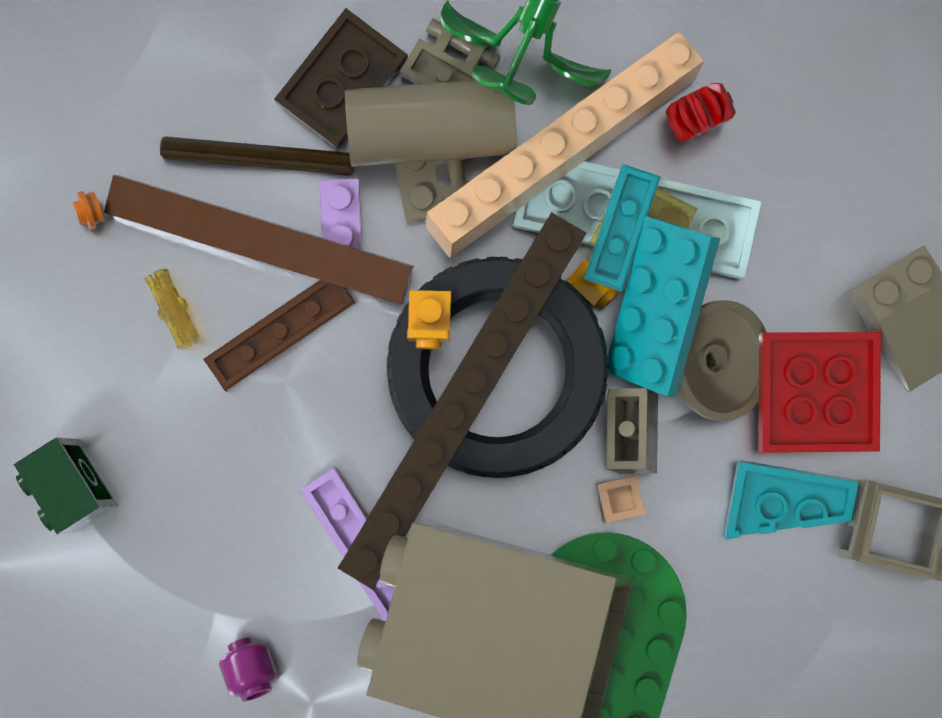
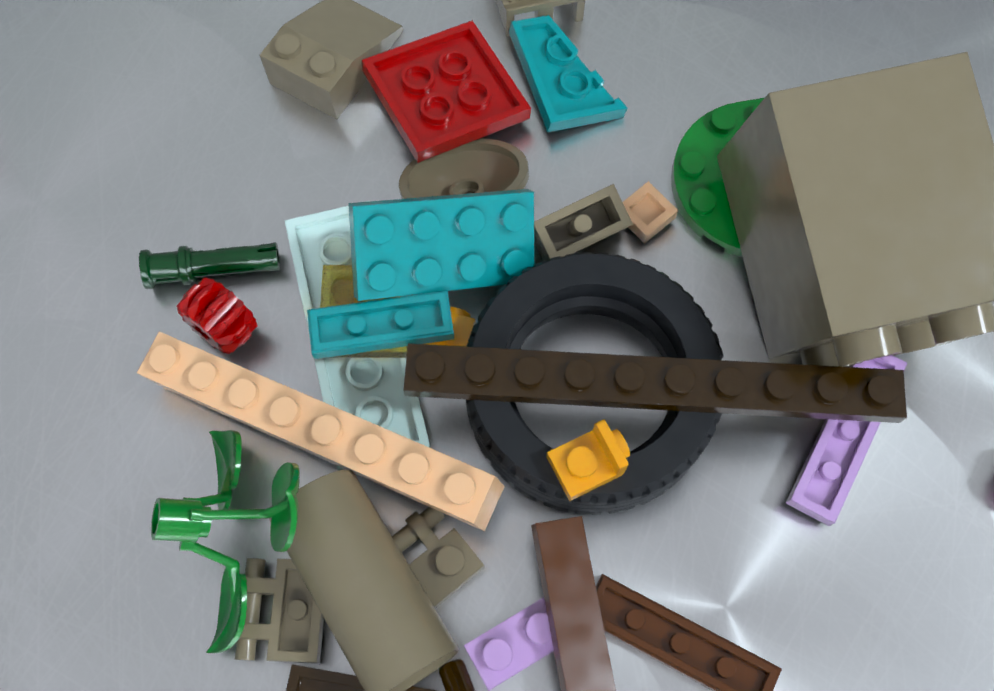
camera: 115 degrees left, 15 degrees down
none -> dark green pin [139,242,280,289]

